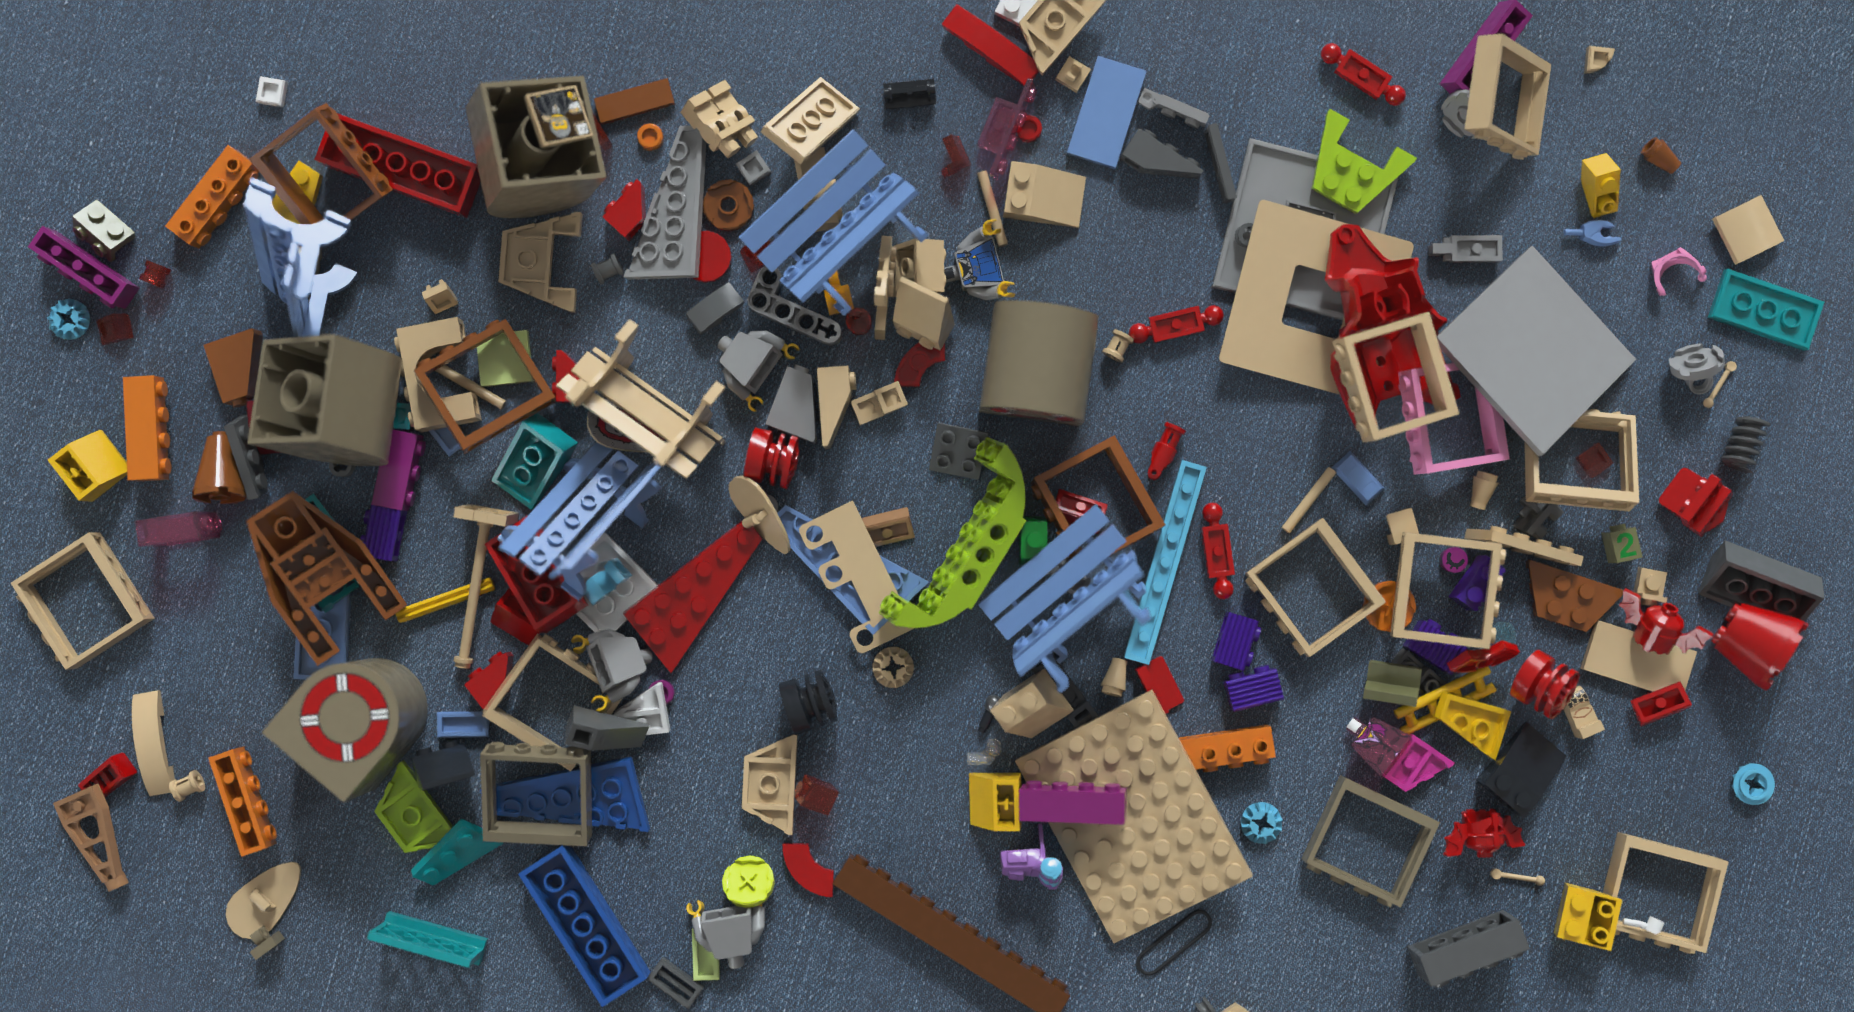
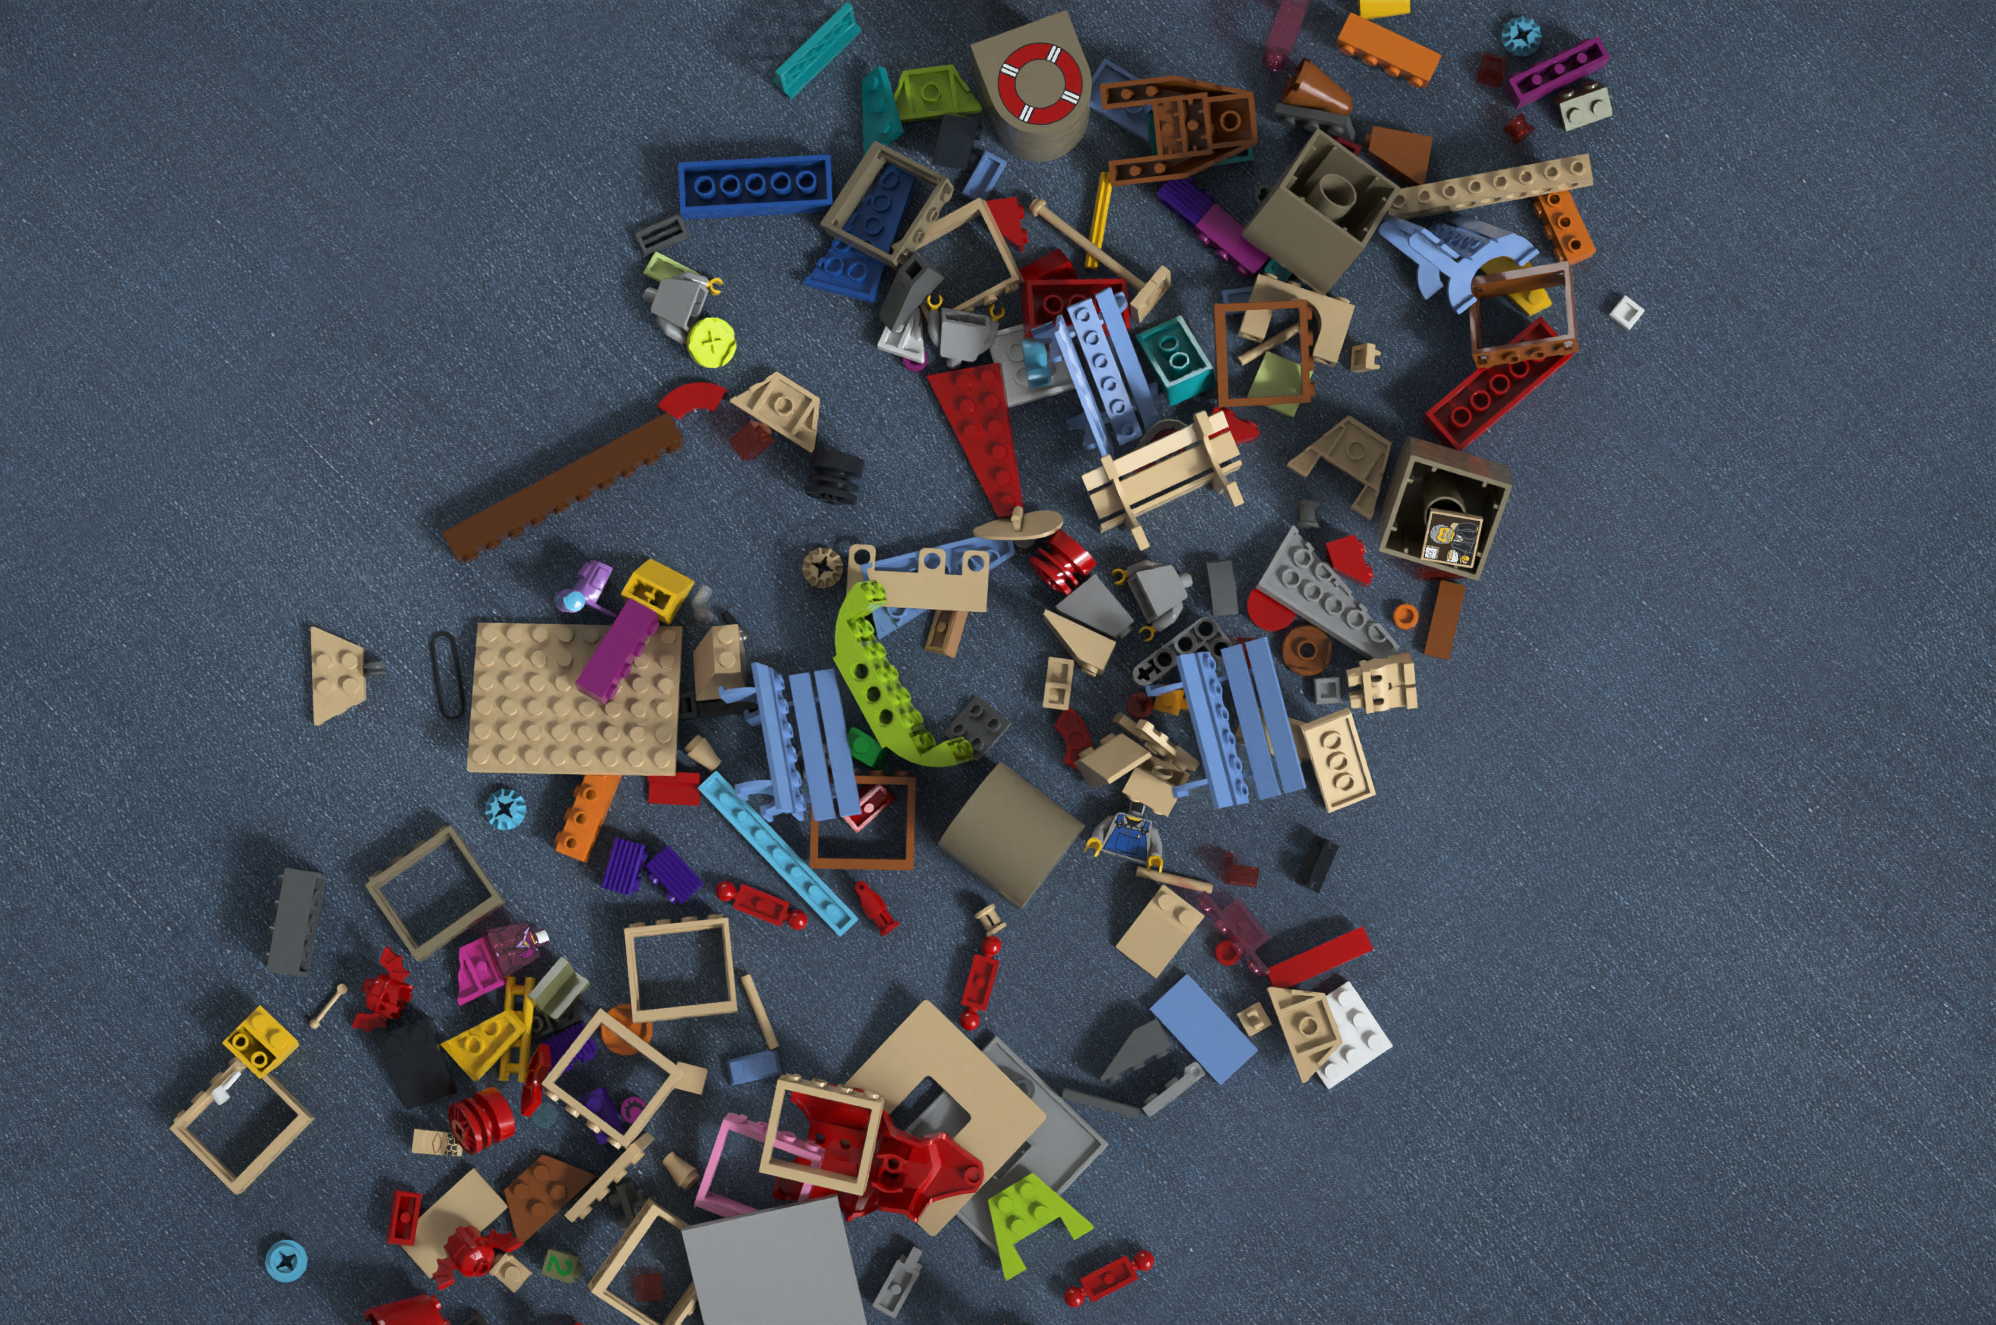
camera: 115 degrees right, 5 degrees down
none -> tan brick [1388,153,1594,220]

